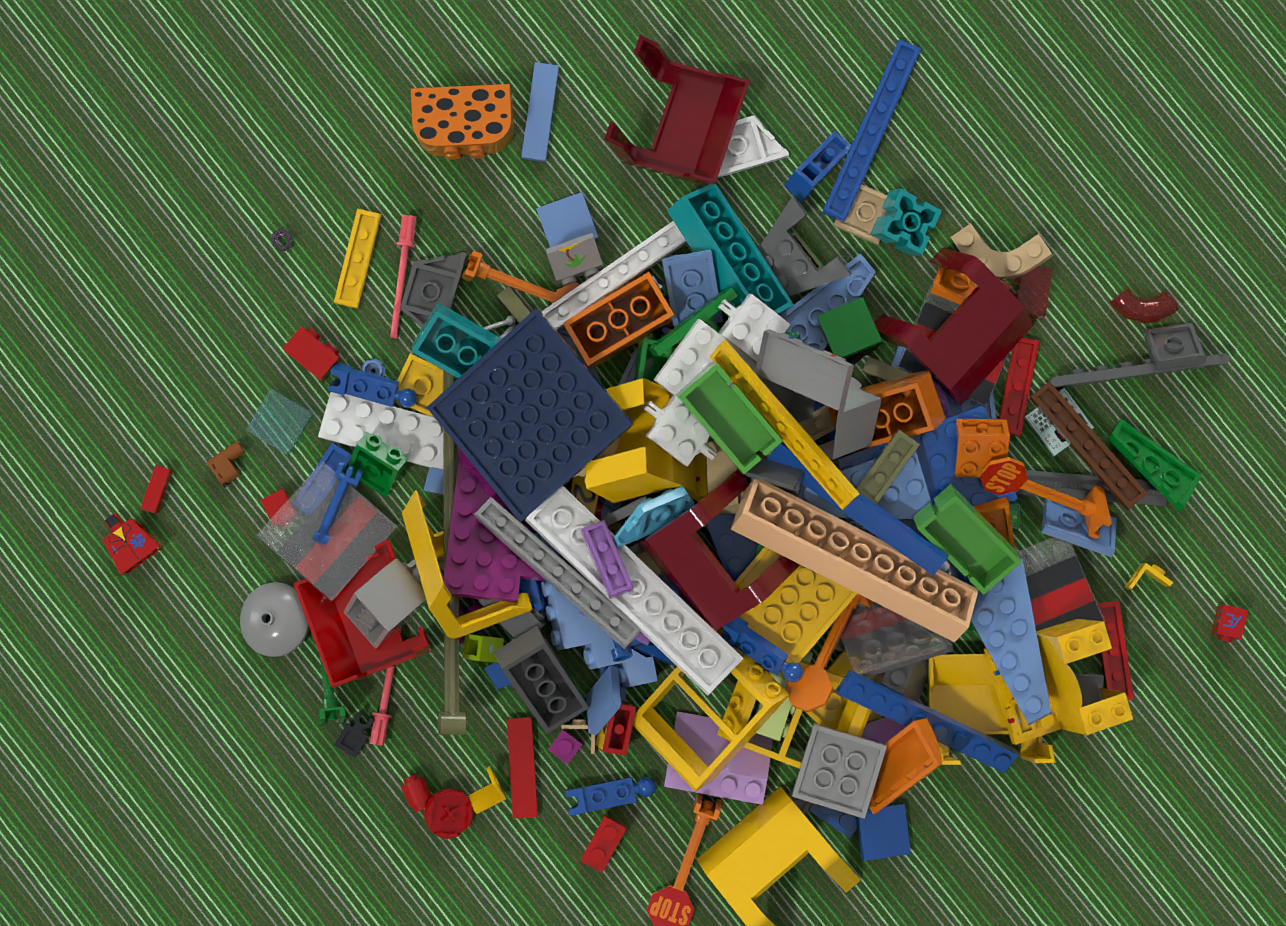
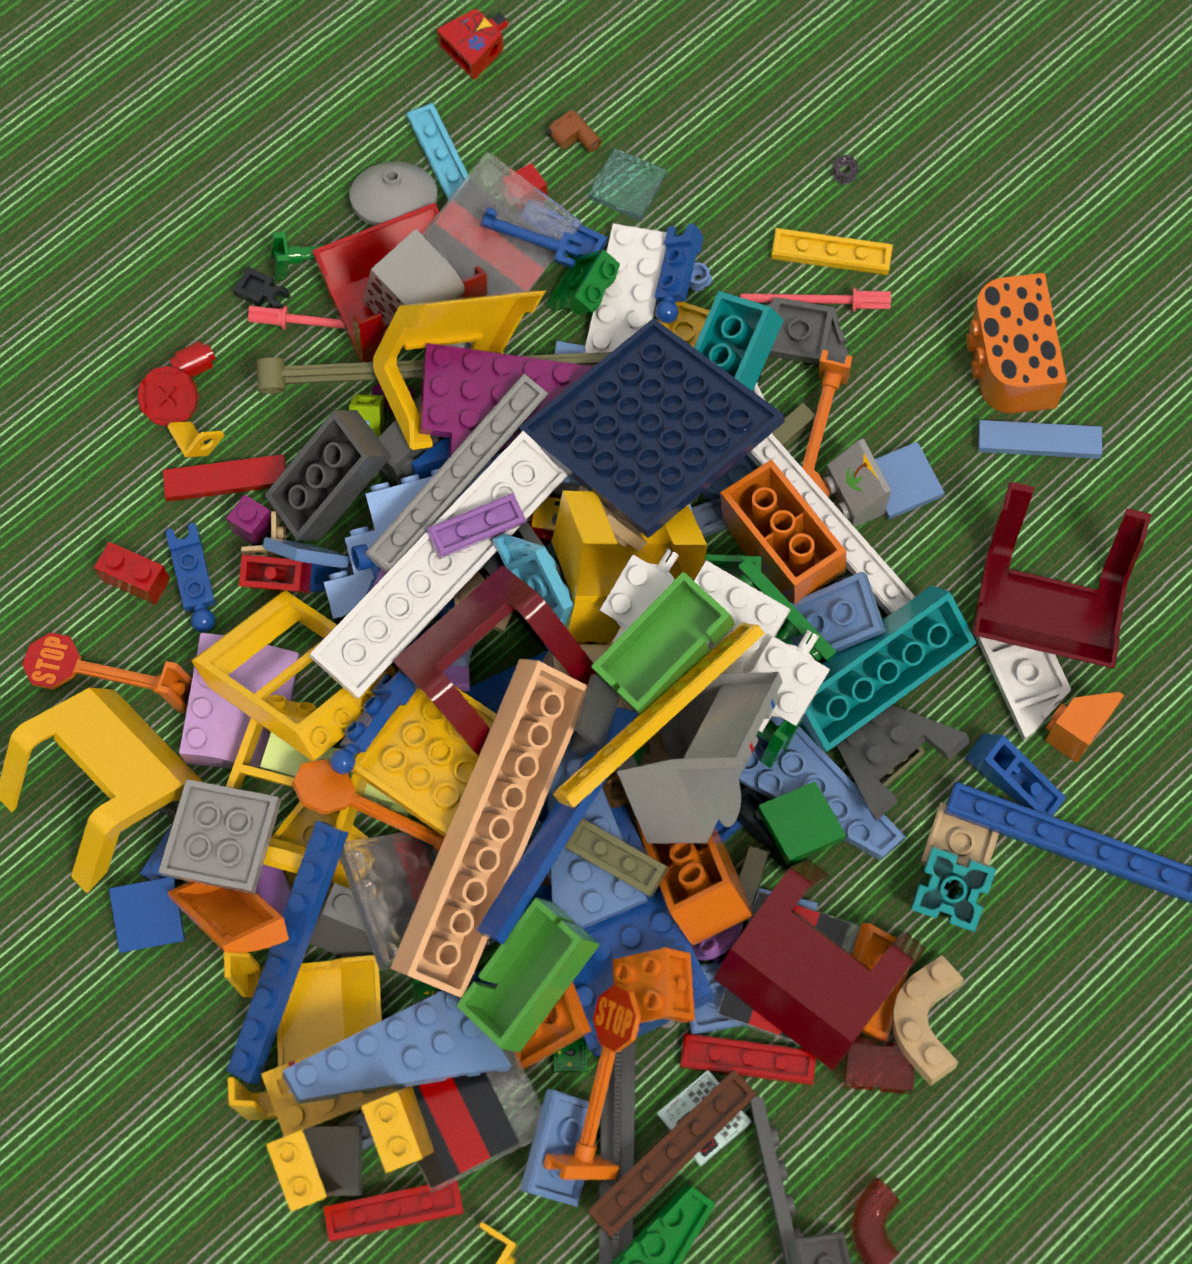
camera: 90 degrees right, 15 degrees down
red piece [140,465,173,514] -> none
red brick [282,327,342,383] -> none
none -> medium azure tile [406,103,471,205]
none -> orange slope [1045,692,1124,763]

